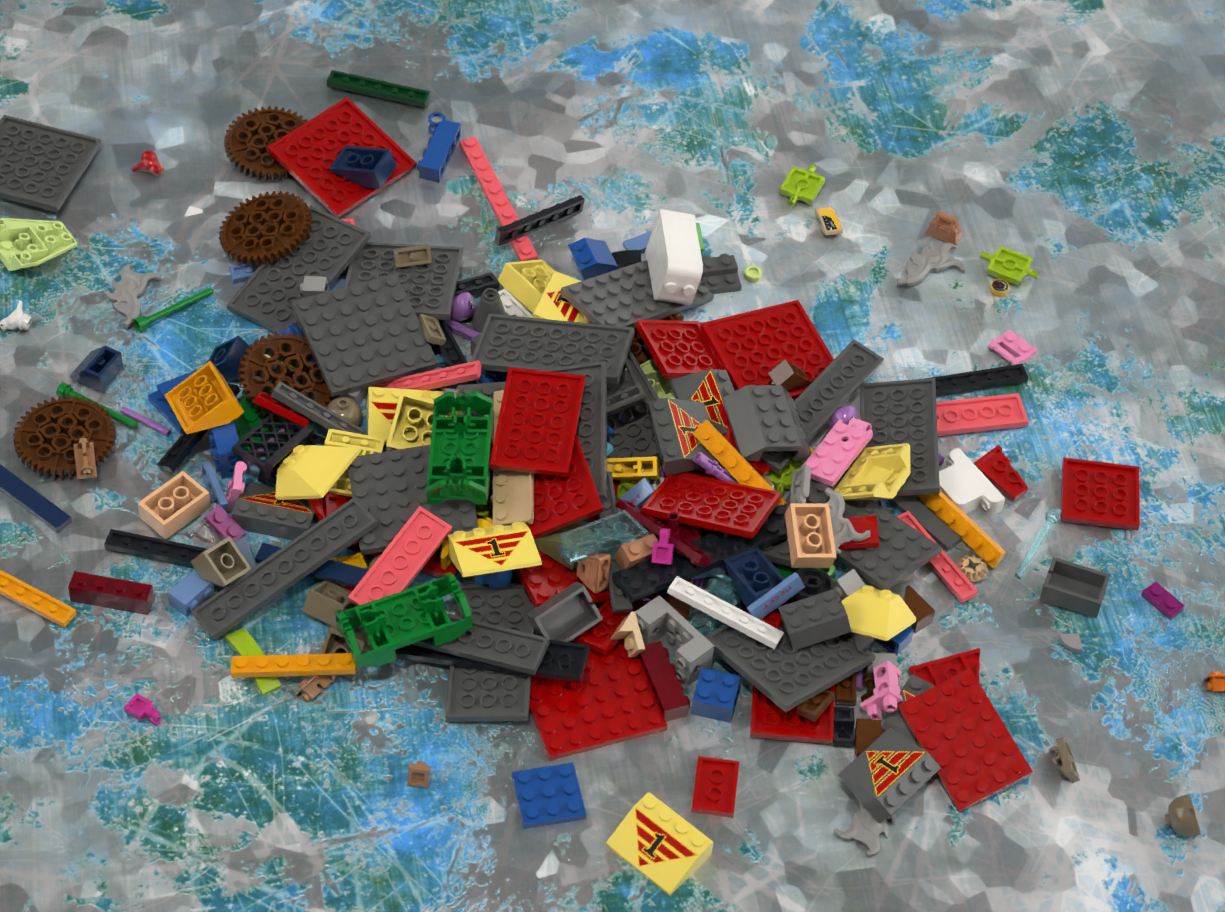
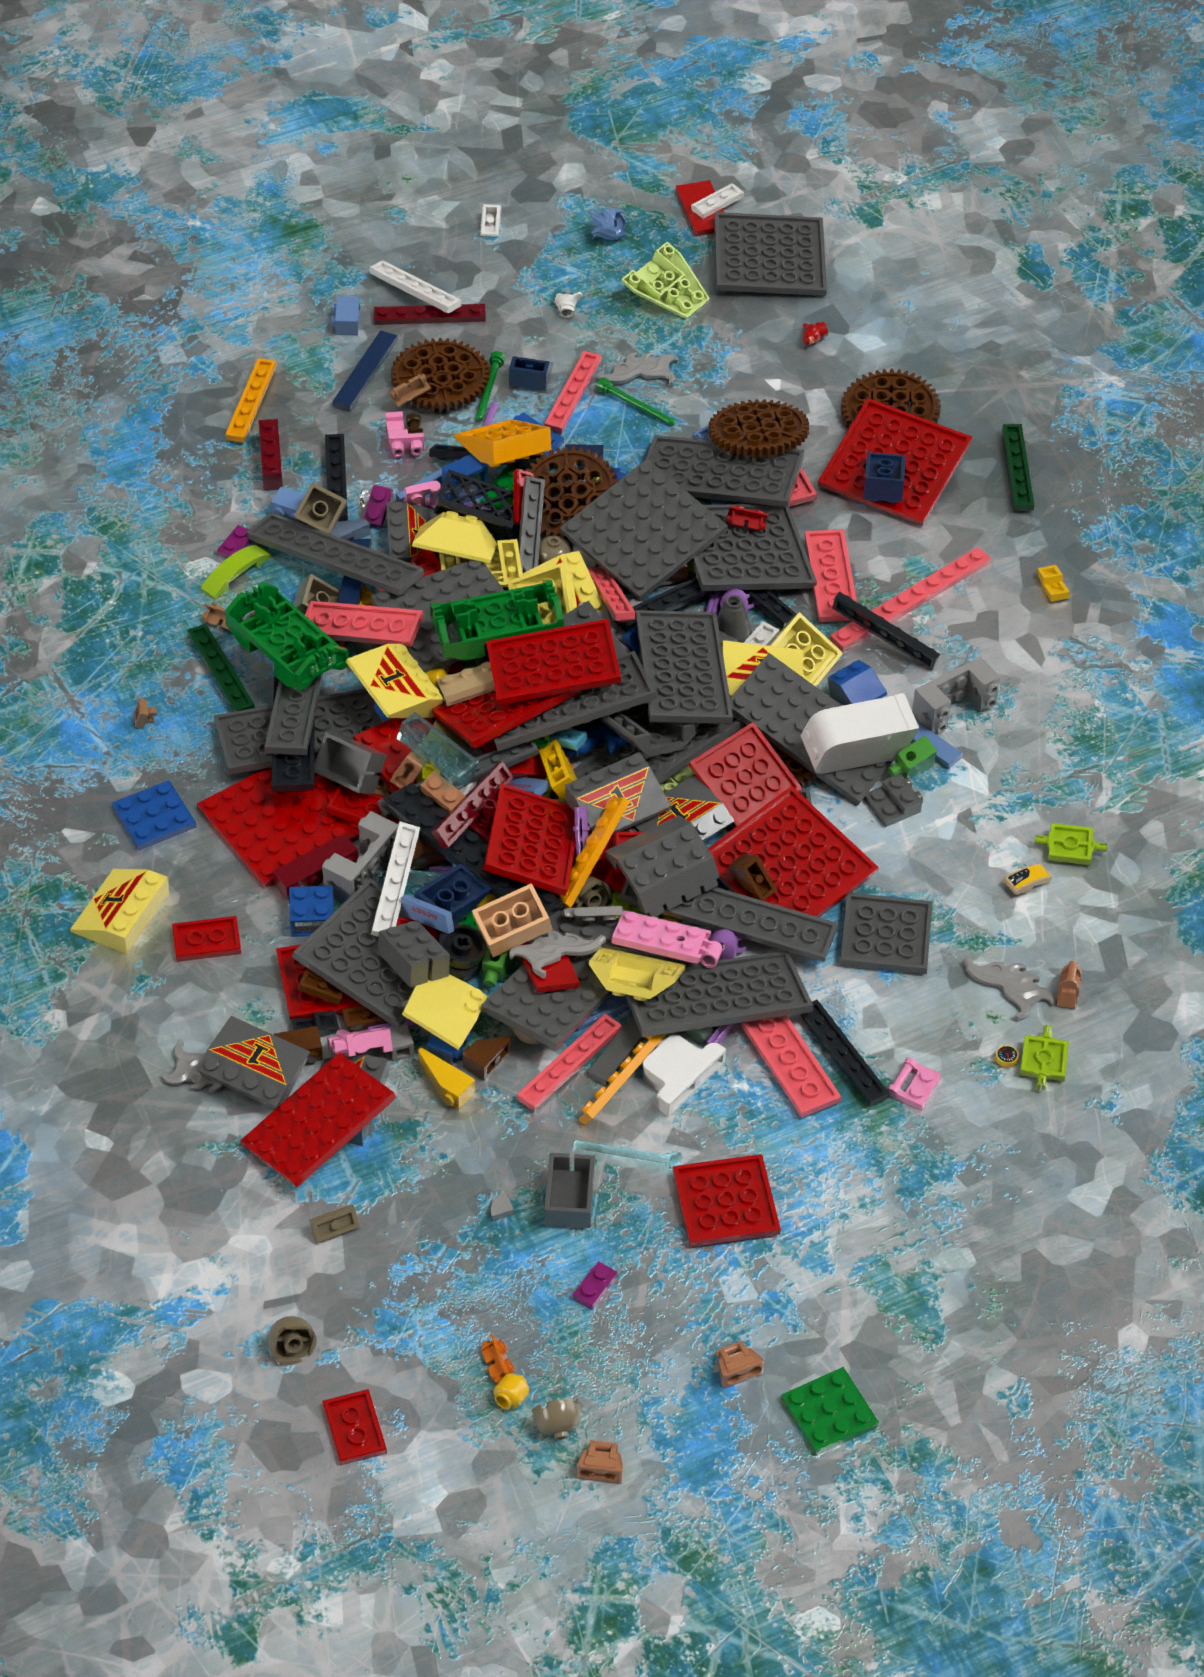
camera: 75 degrees right, 0 degrees up
dark pink plate [124,693,162,726] -> none
light nougat brick [138,471,211,540] -> none
light orange plate [231,653,356,678] -> none
light grey brick [300,276,329,298] -> none
dark tan plate [393,244,432,268] -> none
blue hinge [417,112,461,183] -> none
dark tan plate [418,314,446,346] -> none
tan slope [611,612,645,657] -> none
dark pink plate [651,528,674,565] -> none
yellowish green tile [744,265,762,283] -> none
light grey brick [834,569,865,601] -> none
red wing [907,648,980,686] -> none
tan gear [956,555,988,582] -> none
red wing [973,445,1028,502] -> none
none -> dark green plate [187,623,255,712]
none -> magenta plate [217,525,252,559]
none -> bright pink hips [385,411,424,457]
none -> yellow slope [418,1048,475,1110]
none -> coral plate [544,351,601,434]
none -> red hinge [726,506,768,532]
none -> coral plate [804,529,857,622]
none -> dark grey plate [840,893,933,974]
none -> light grey plate [912,656,1000,734]
none -> yellow slope [1037,565,1070,602]

